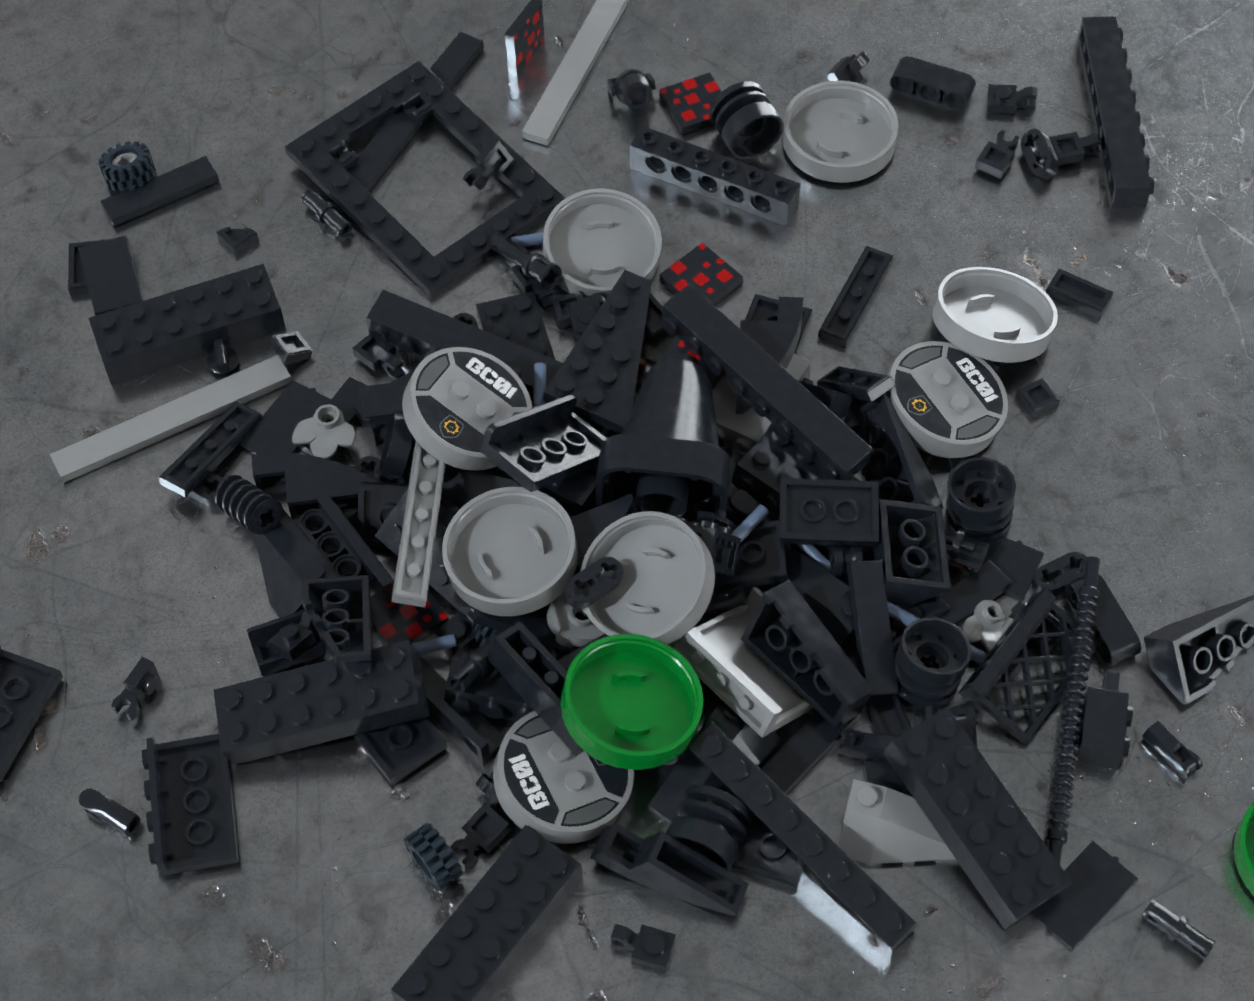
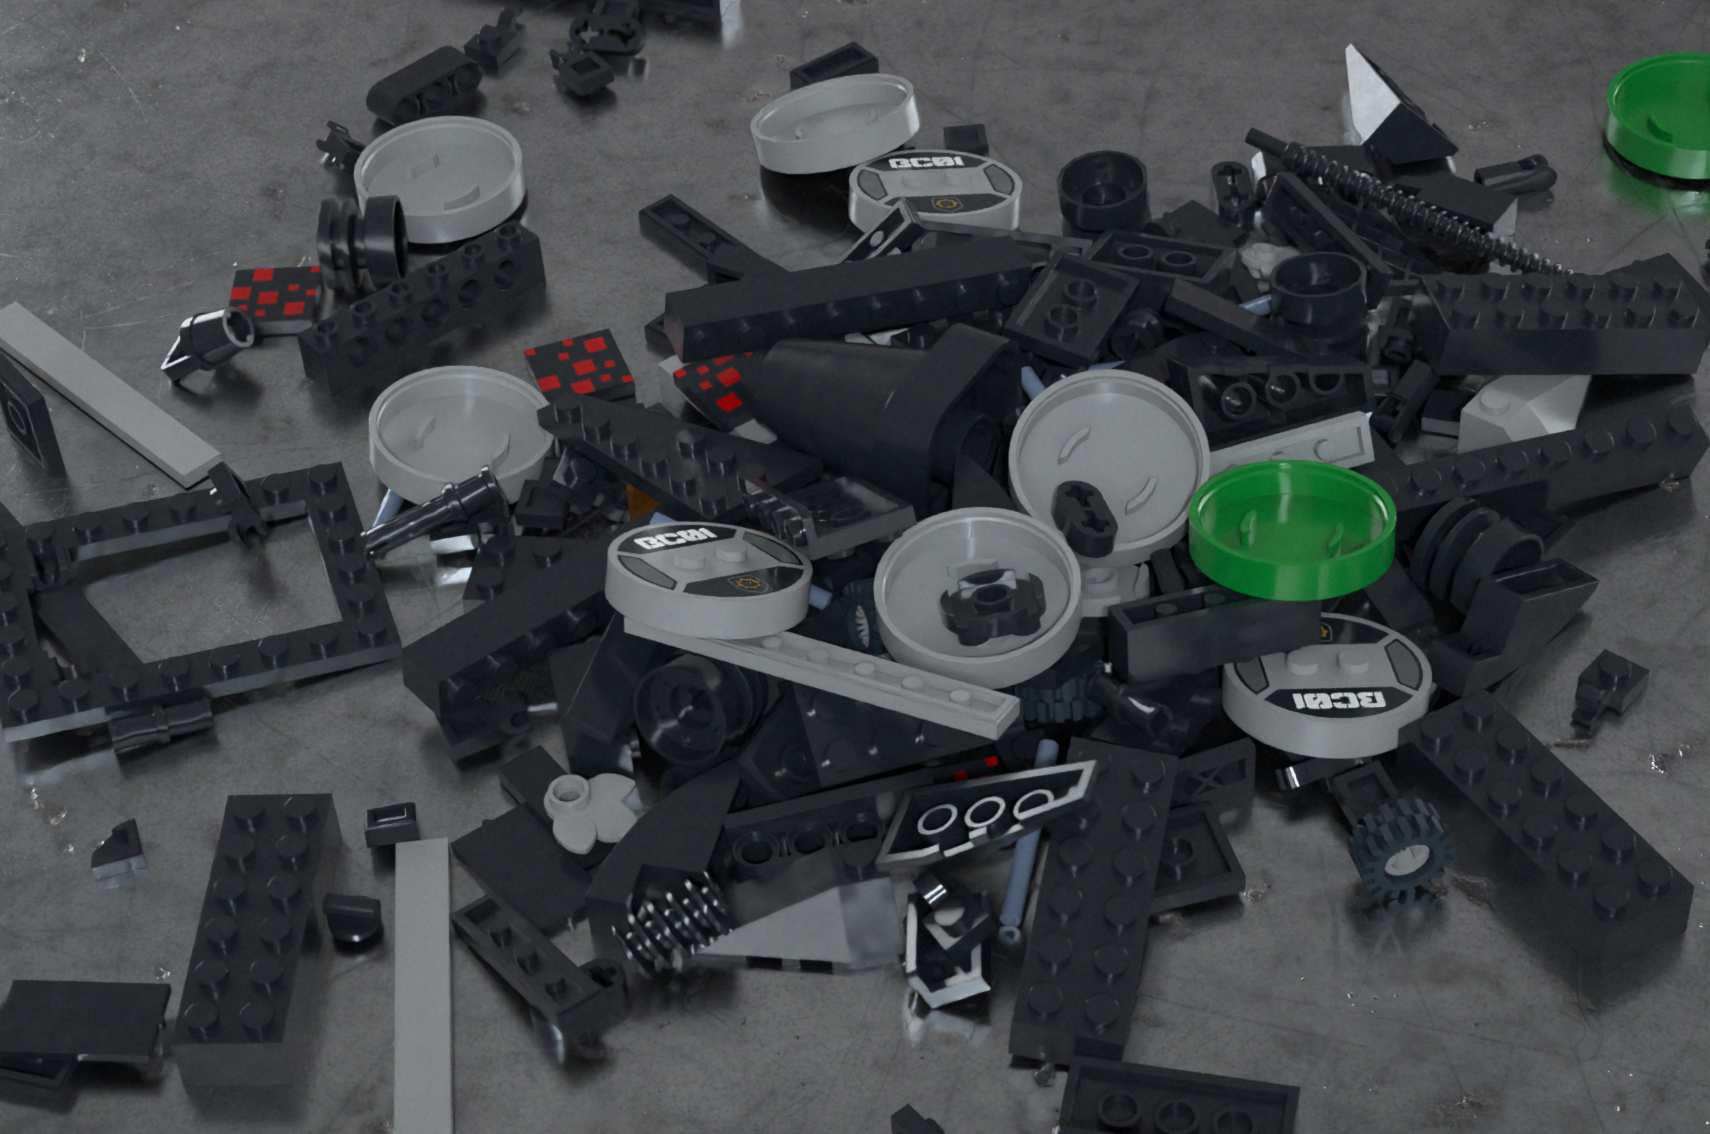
camera: 65 degrees left, 15 degrees down
none -> black plate [940,569,1047,647]

